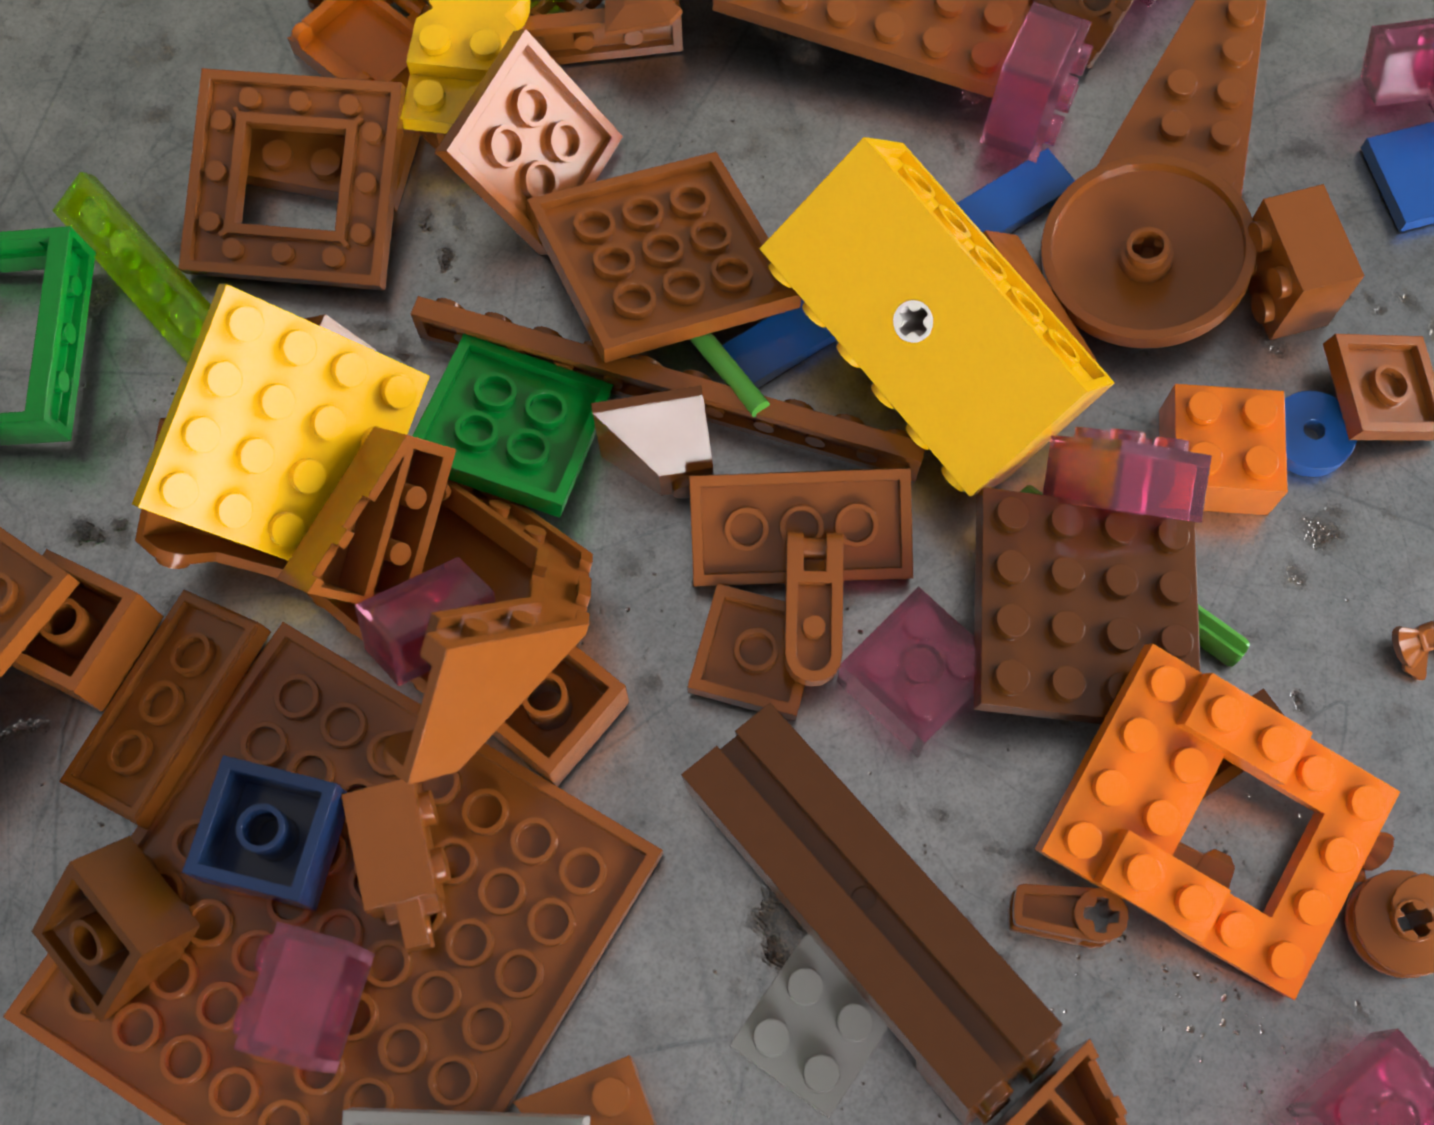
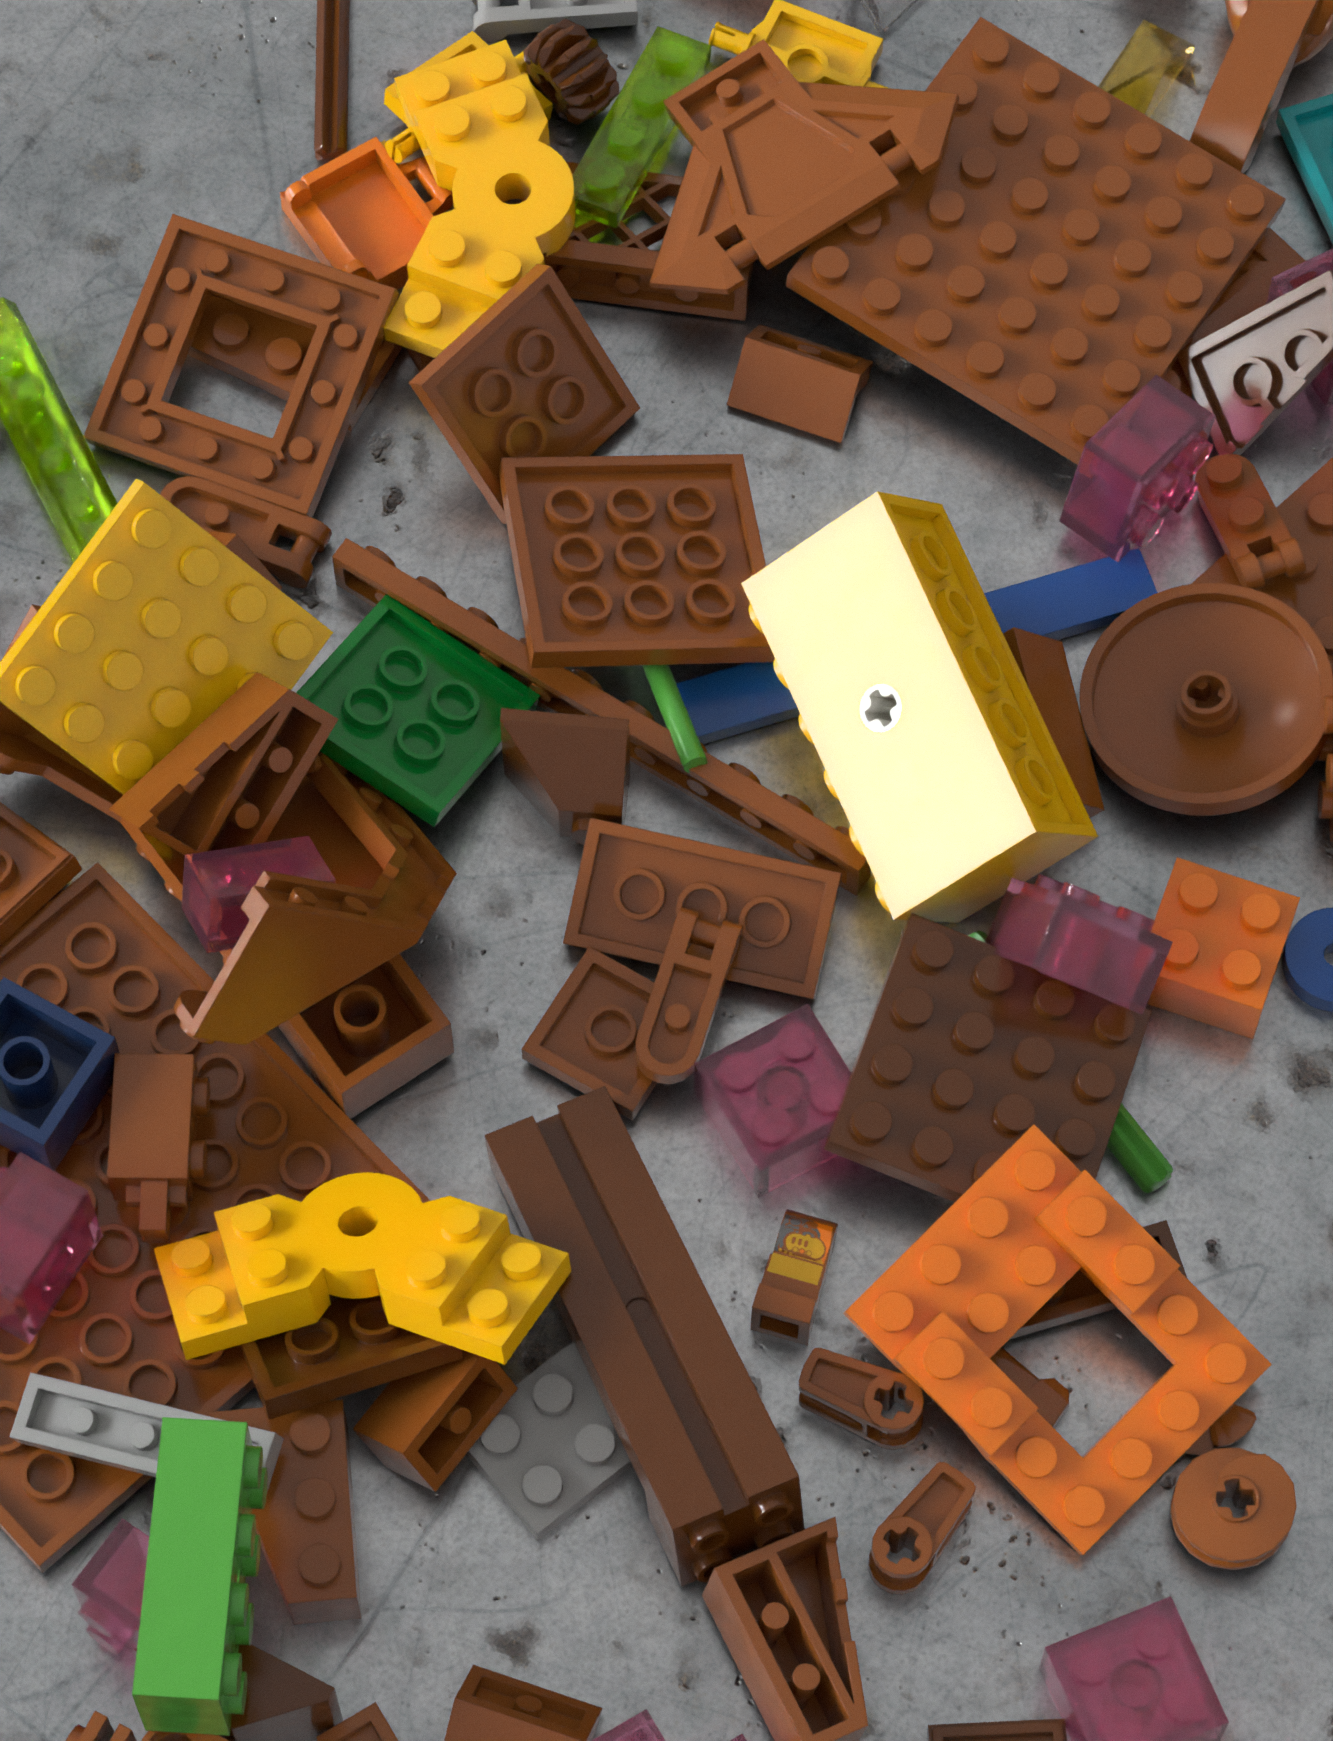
camera: 15 degrees right, 5 degrees down
none -> yellow plate [154,1172,571,1365]
none -> dark orange plate [160,476,332,588]
none -> reddish brown plate [239,1295,463,1420]
none -> dark orange brick [353,1350,518,1492]
none -> dark orange panel [727,324,873,443]
none -> dark orange leg [750,1209,838,1346]
none -> dark orange piece [868,1462,976,1595]
none -> dark orange plate [1195,454,1306,590]

